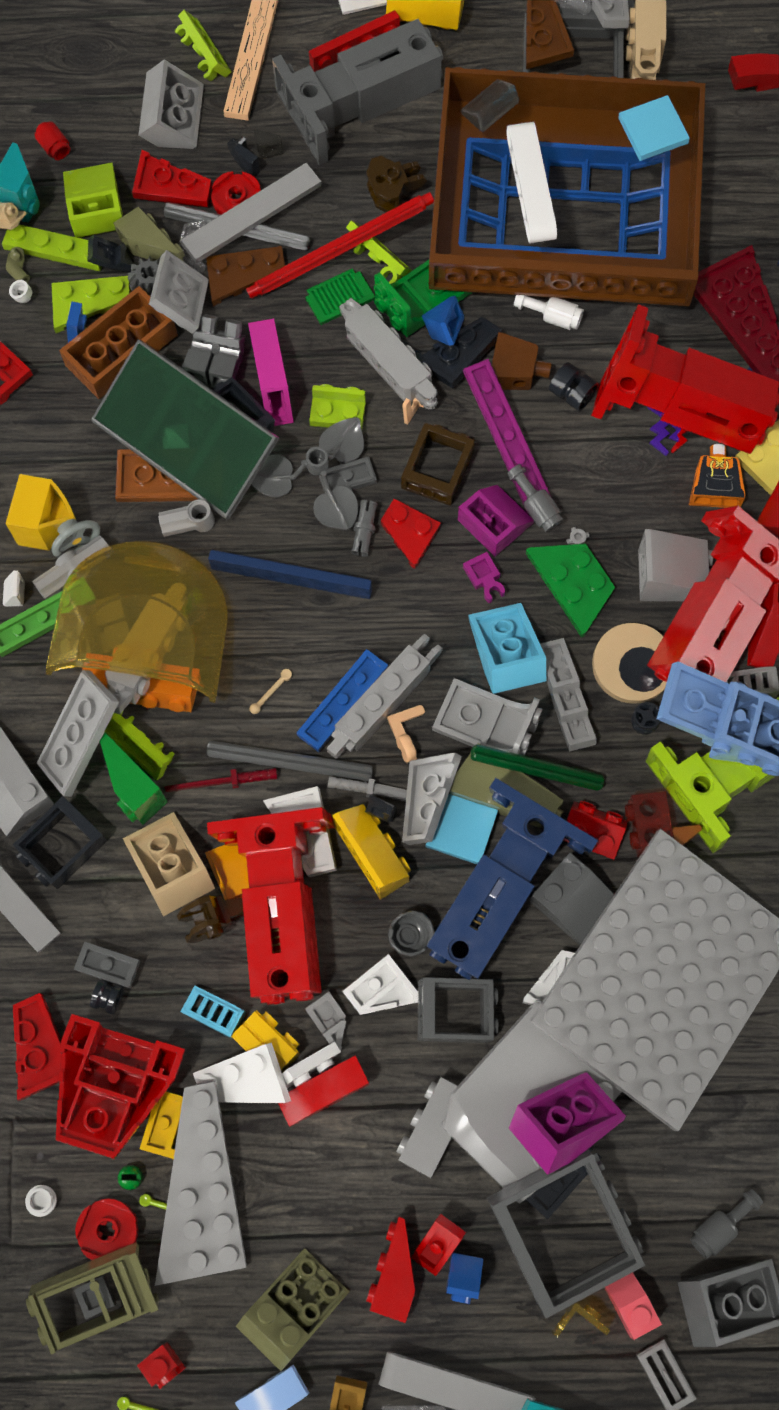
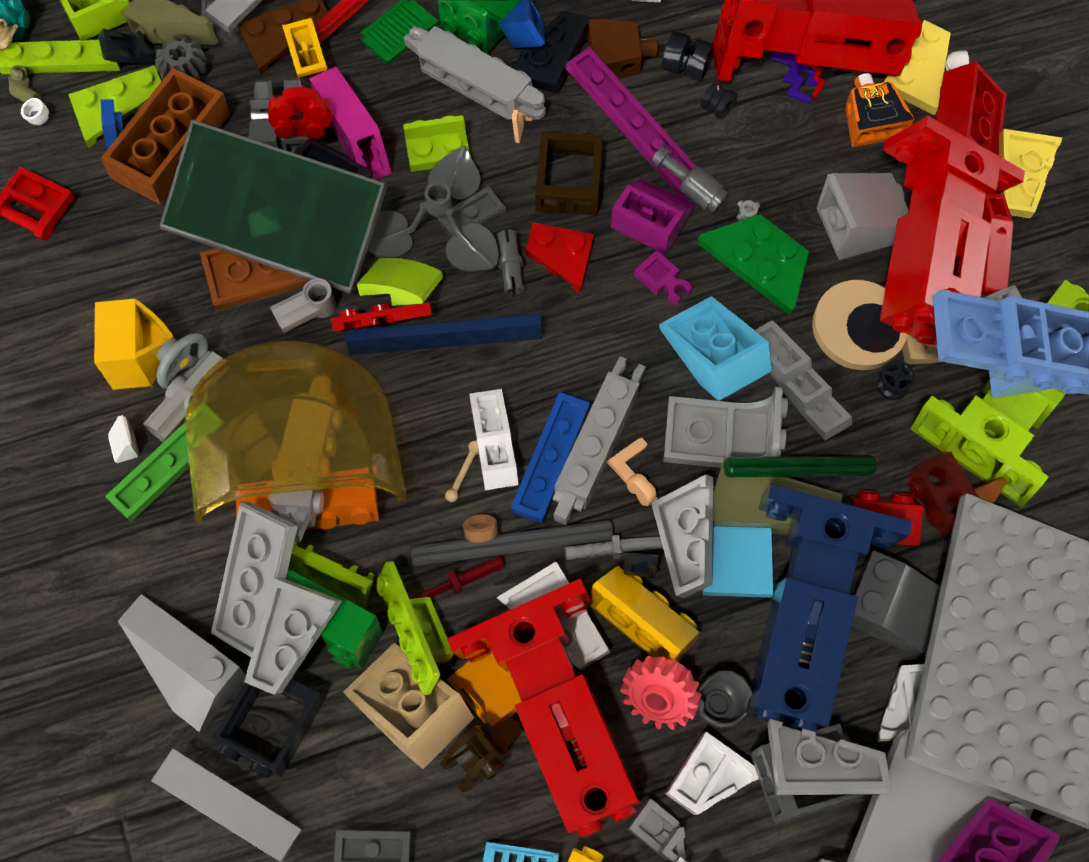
camera: 20 degrees left, 5 degrees down
light grey plate [149,250,209,334] -> none
none -> light grey wing [244,578,342,695]
none -> red plate [268,87,332,139]
none -> yellow slope [282,18,327,78]
none -> red wing [331,302,432,332]
none -> lime slope [357,258,443,306]
none -> lime bracket [376,561,454,695]
none -> medium nougat tile [463,514,498,543]
none -> white slope [469,389,518,490]
none -> coral gear [620,656,701,730]
none -> black wheel [700,80,738,119]
none -> light grey wing [767,719,891,795]

